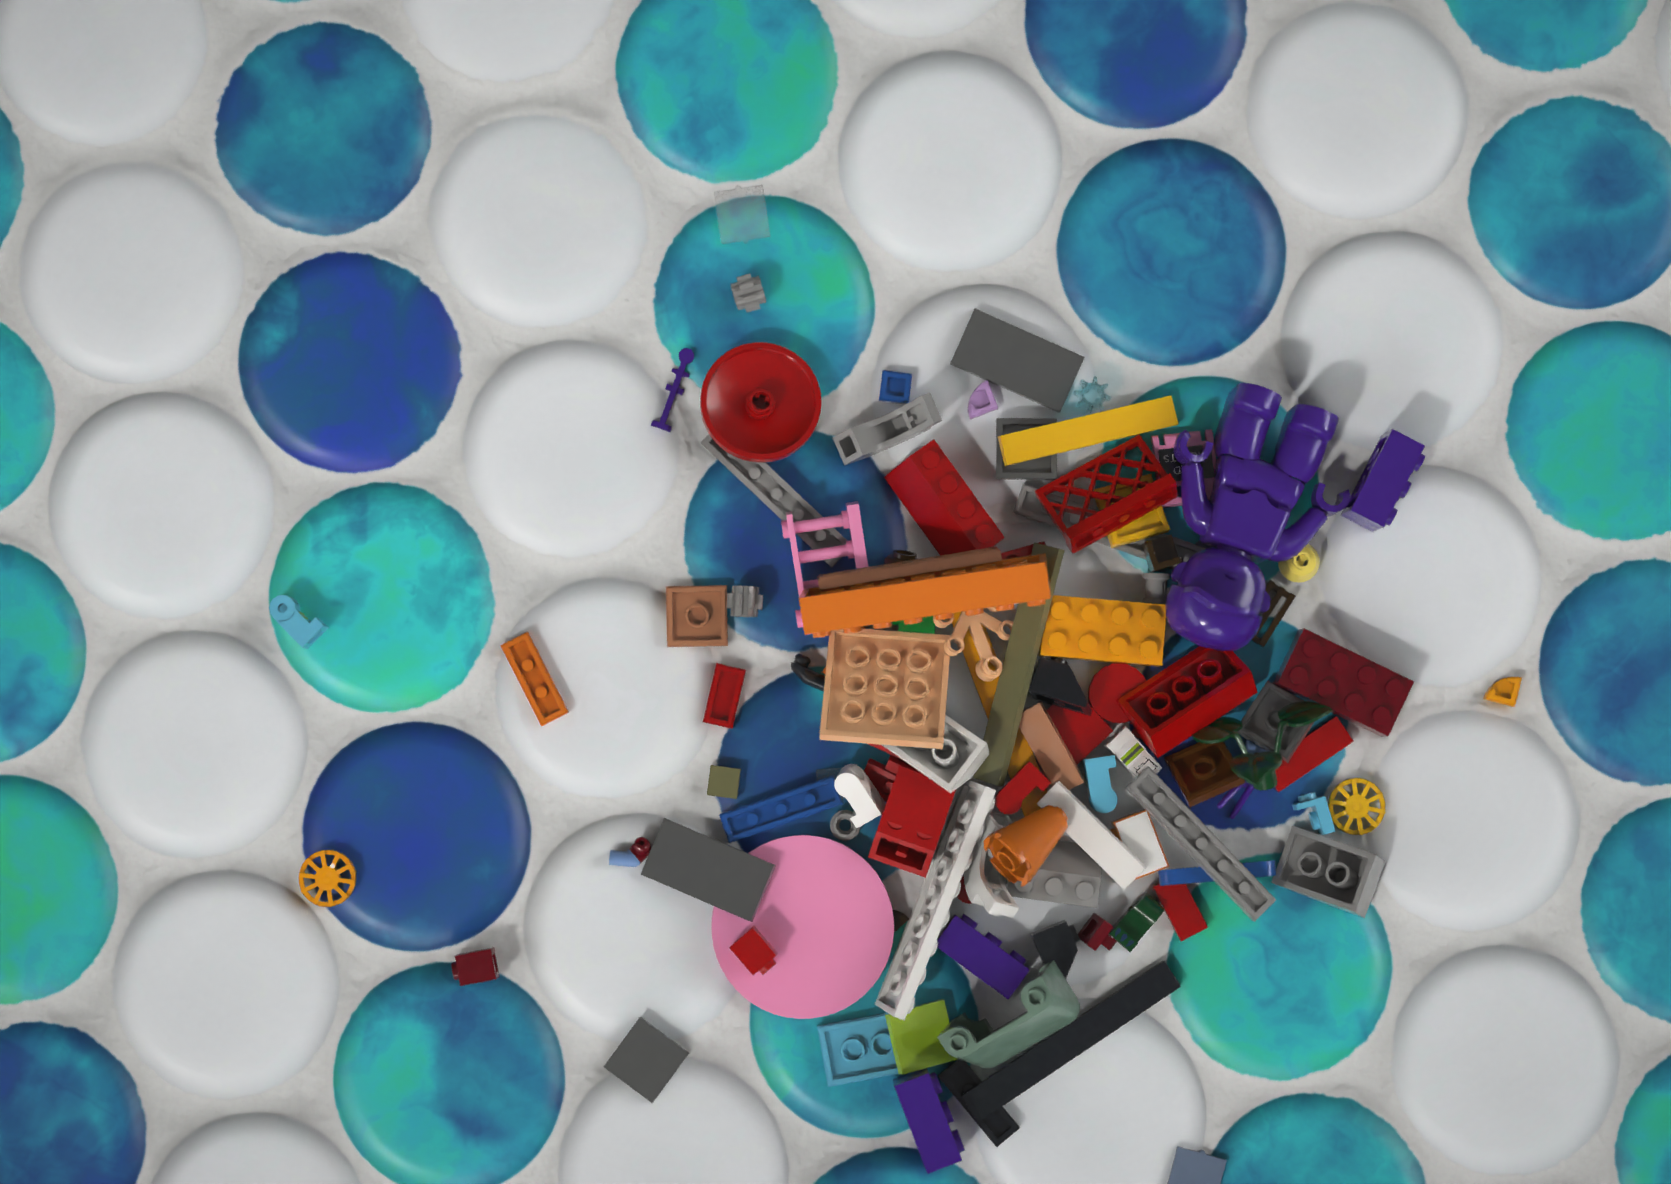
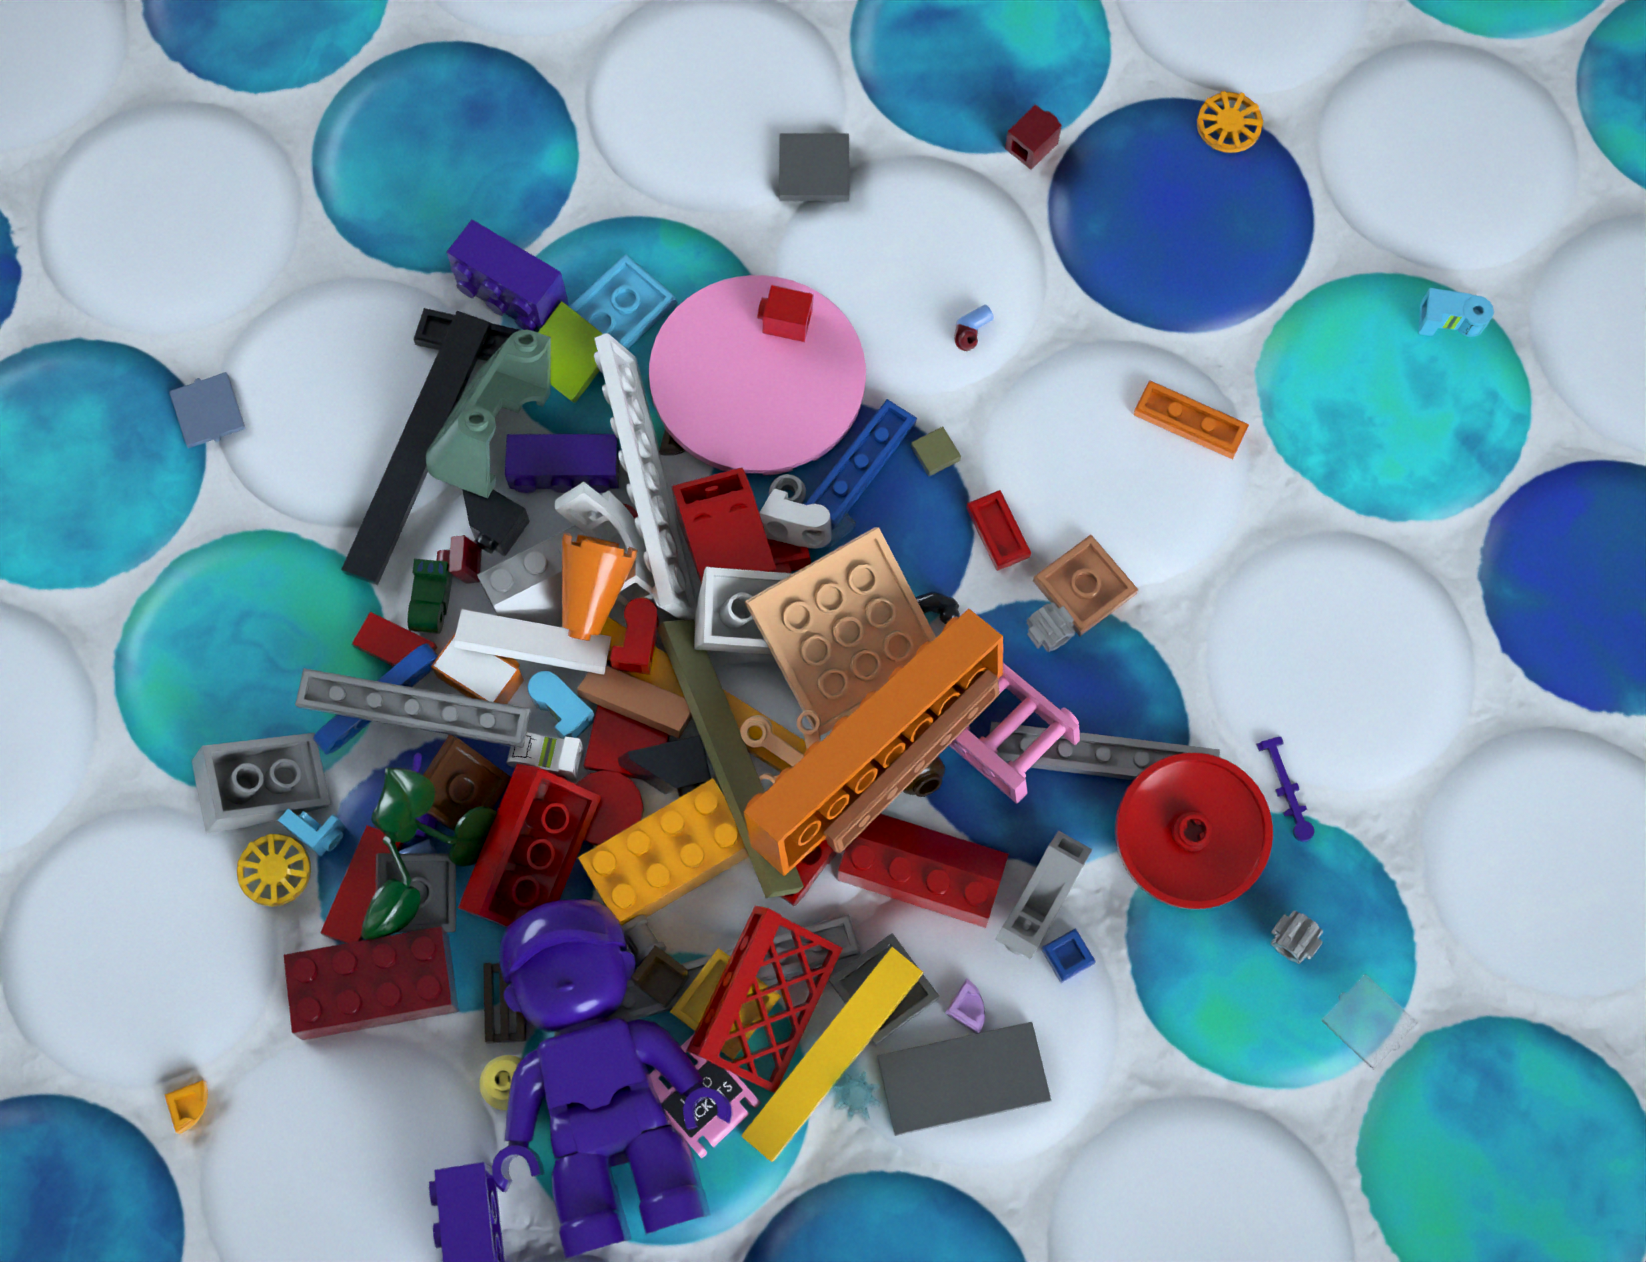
camera: 145 degrees right, 15 degrees down
dark grey tile [641,818,776,922] -> none

